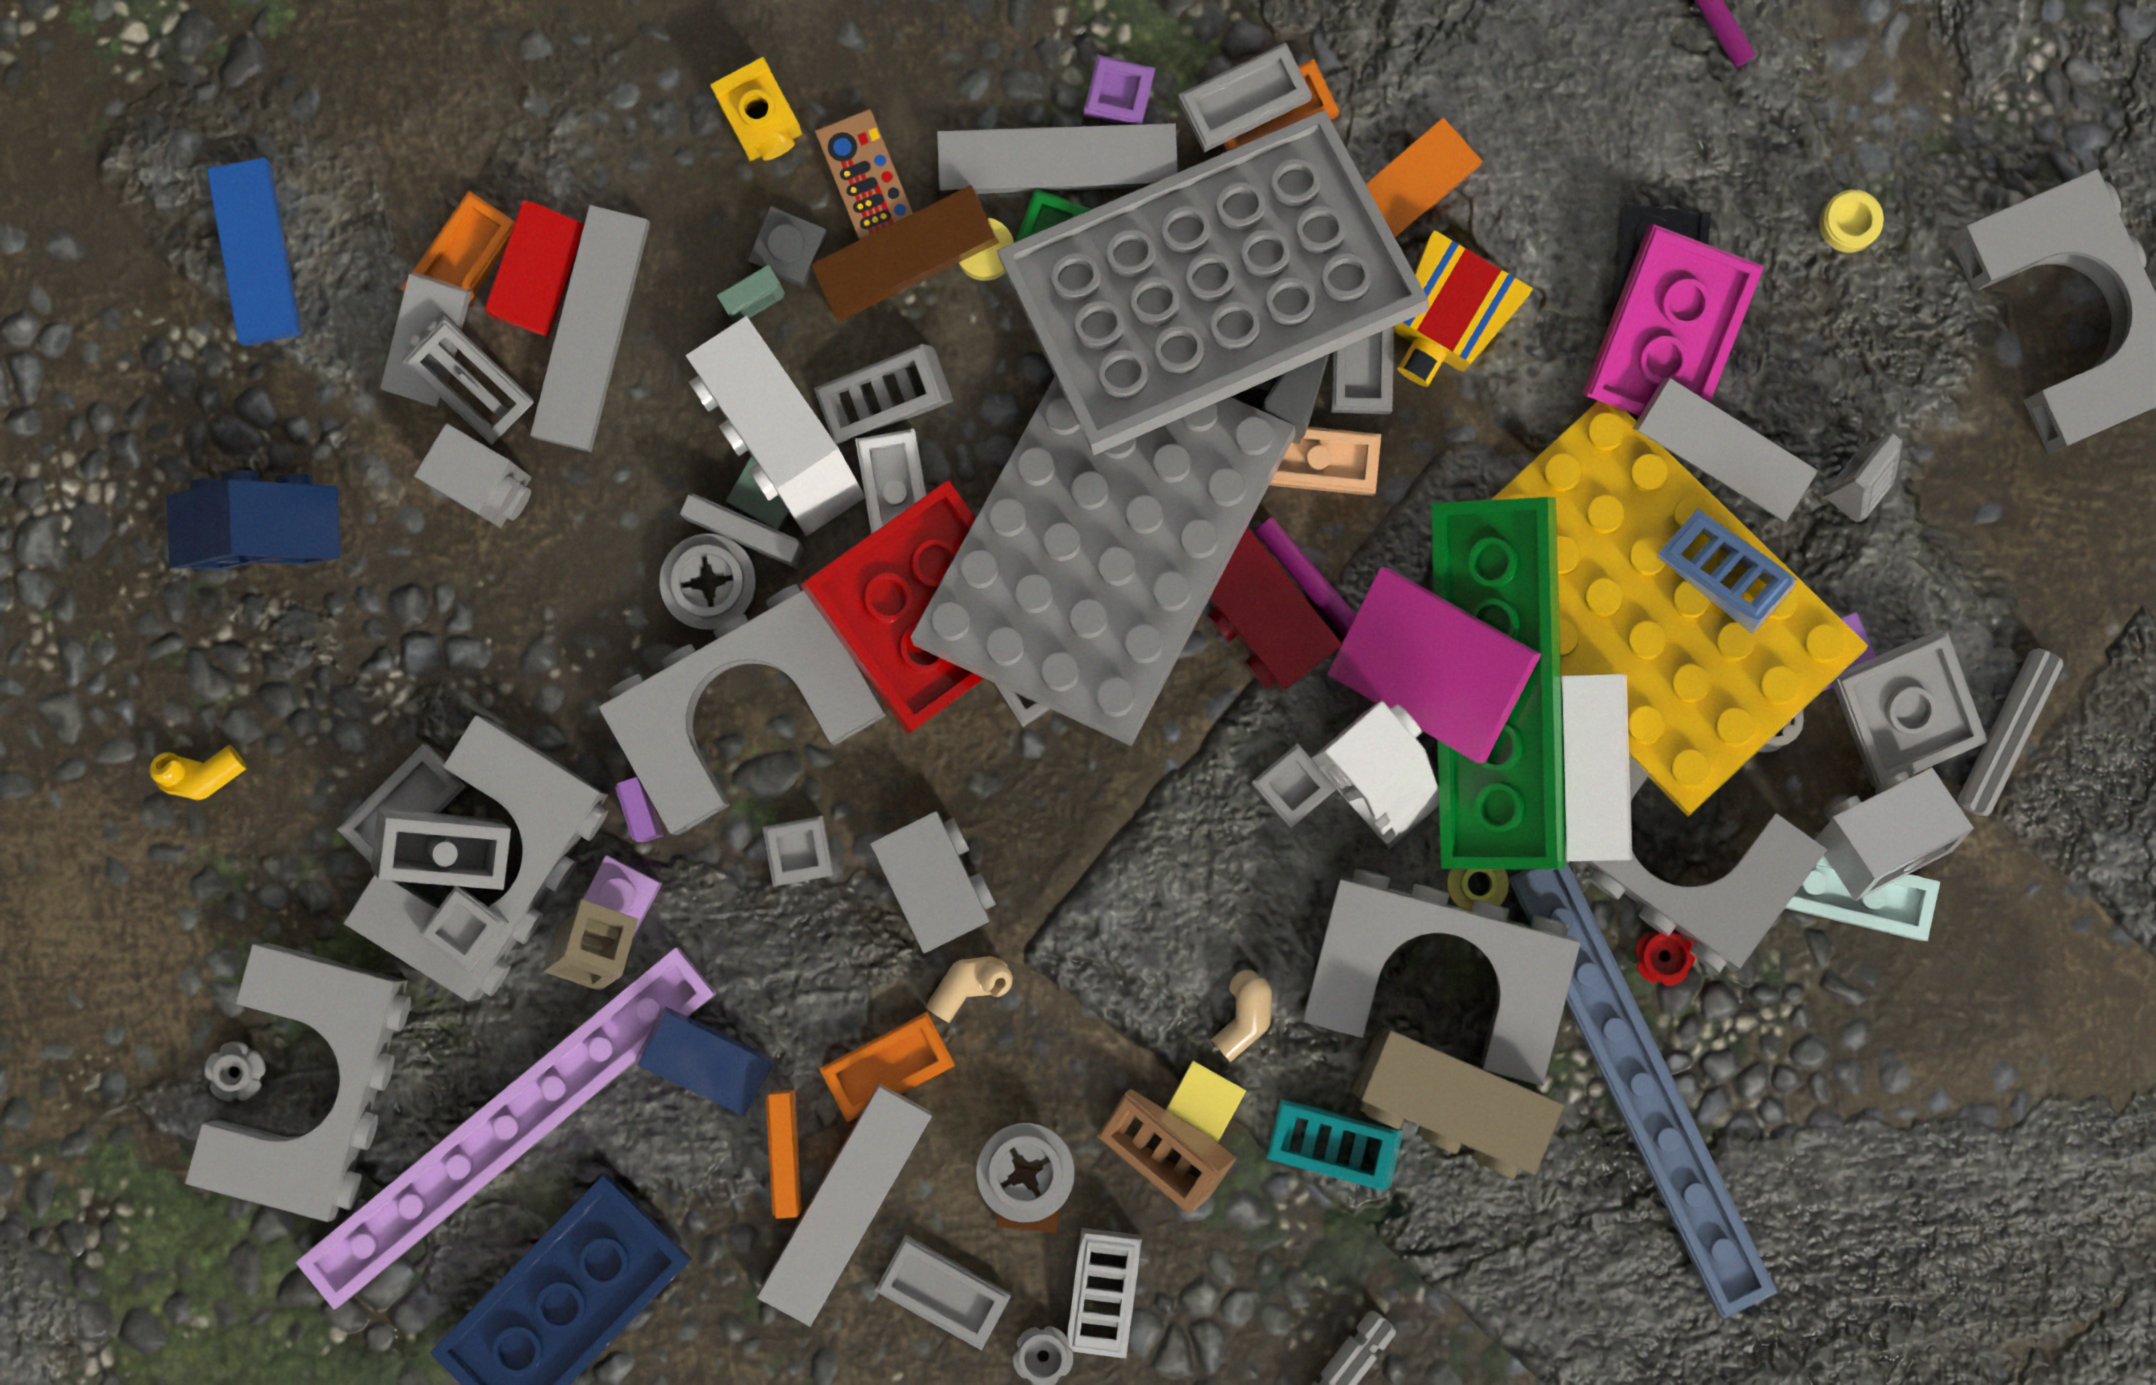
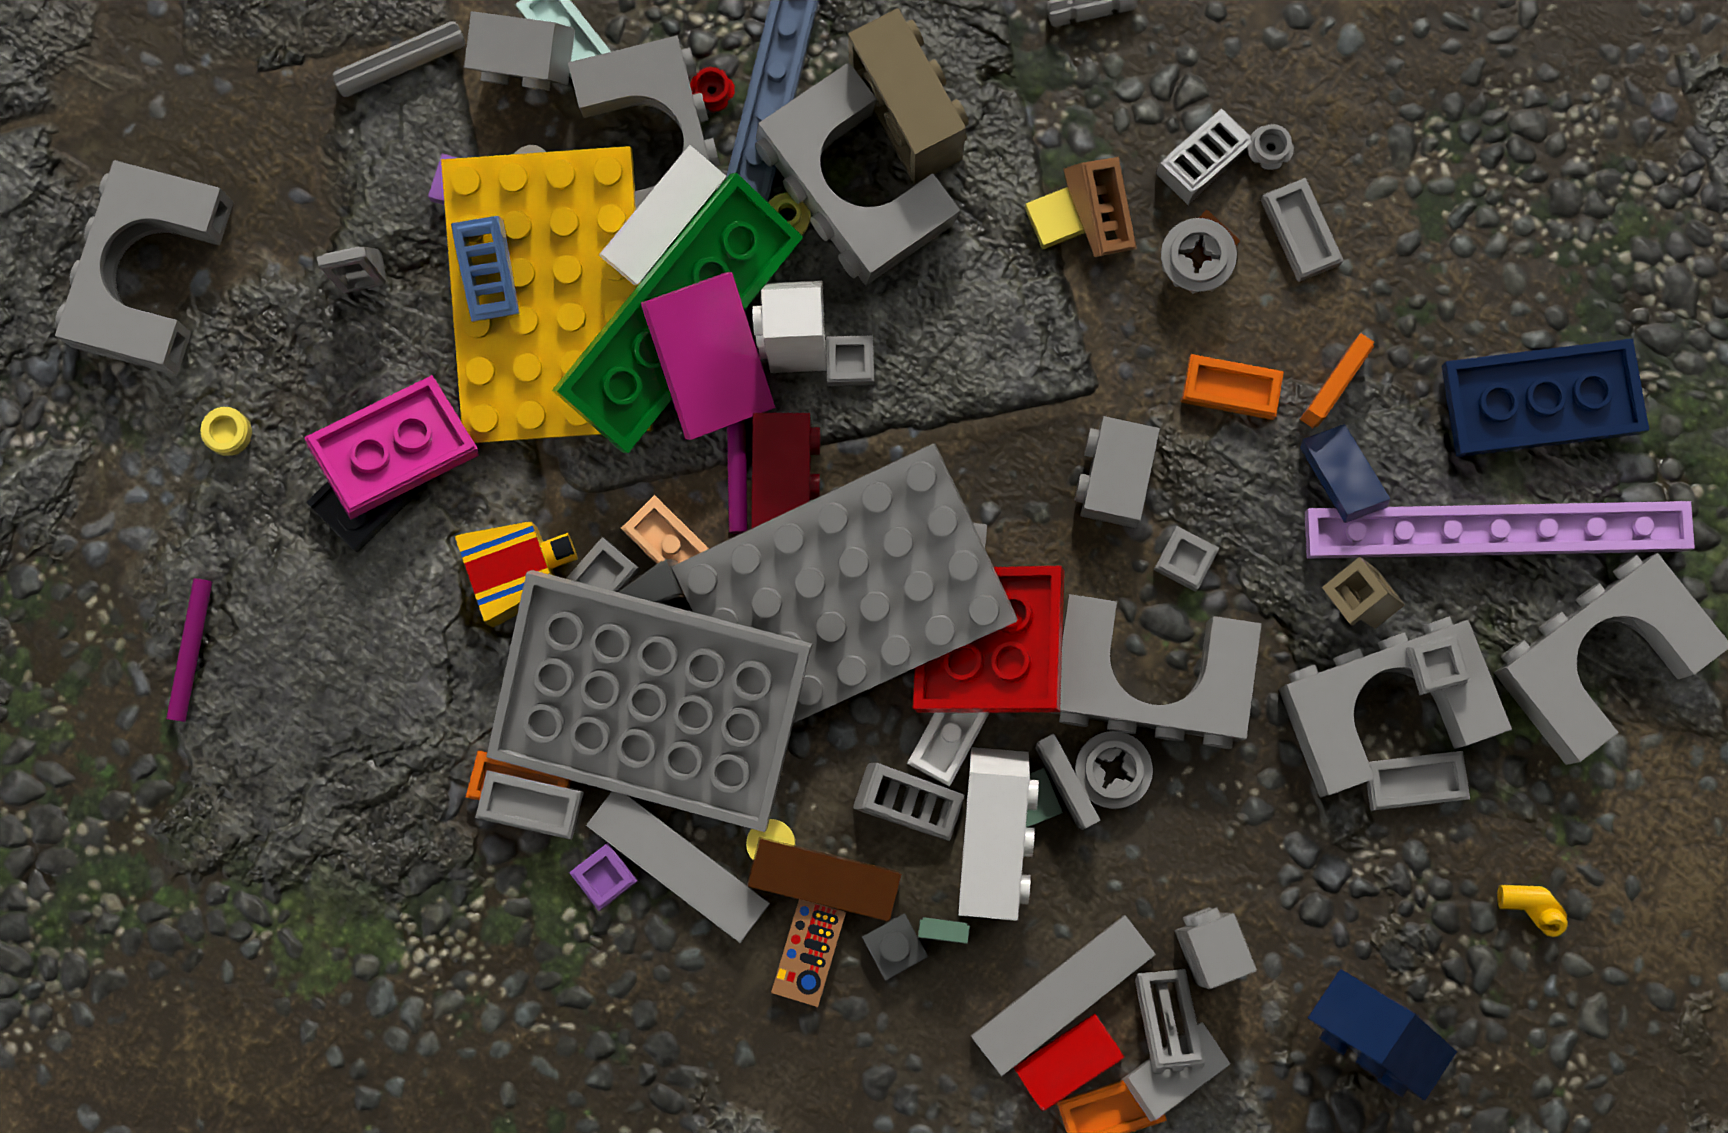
camera: 135 degrees left, 5 degrees down
light grey plate [204,1041,266,1102] -> none
light grey brick [371,808,511,890] -> none
lavender plate [583,855,662,937] -> none
medium lavender tile [615,777,664,842] -> none
yellow brick [710,57,802,162] -> none
light grey tile [757,1083,932,1327] -> none
tan arm [925,956,1013,1023] -> none
green tile [1015,188,1091,242] -> none
tan arm [1211,970,1272,1062] -> none
teal slope [1266,1099,1404,1191] -> none
orange tile [1366,117,1483,239] -> none
light grey tile [1632,377,1818,522] -> none
light grey tile [1832,630,1988,788] -> none

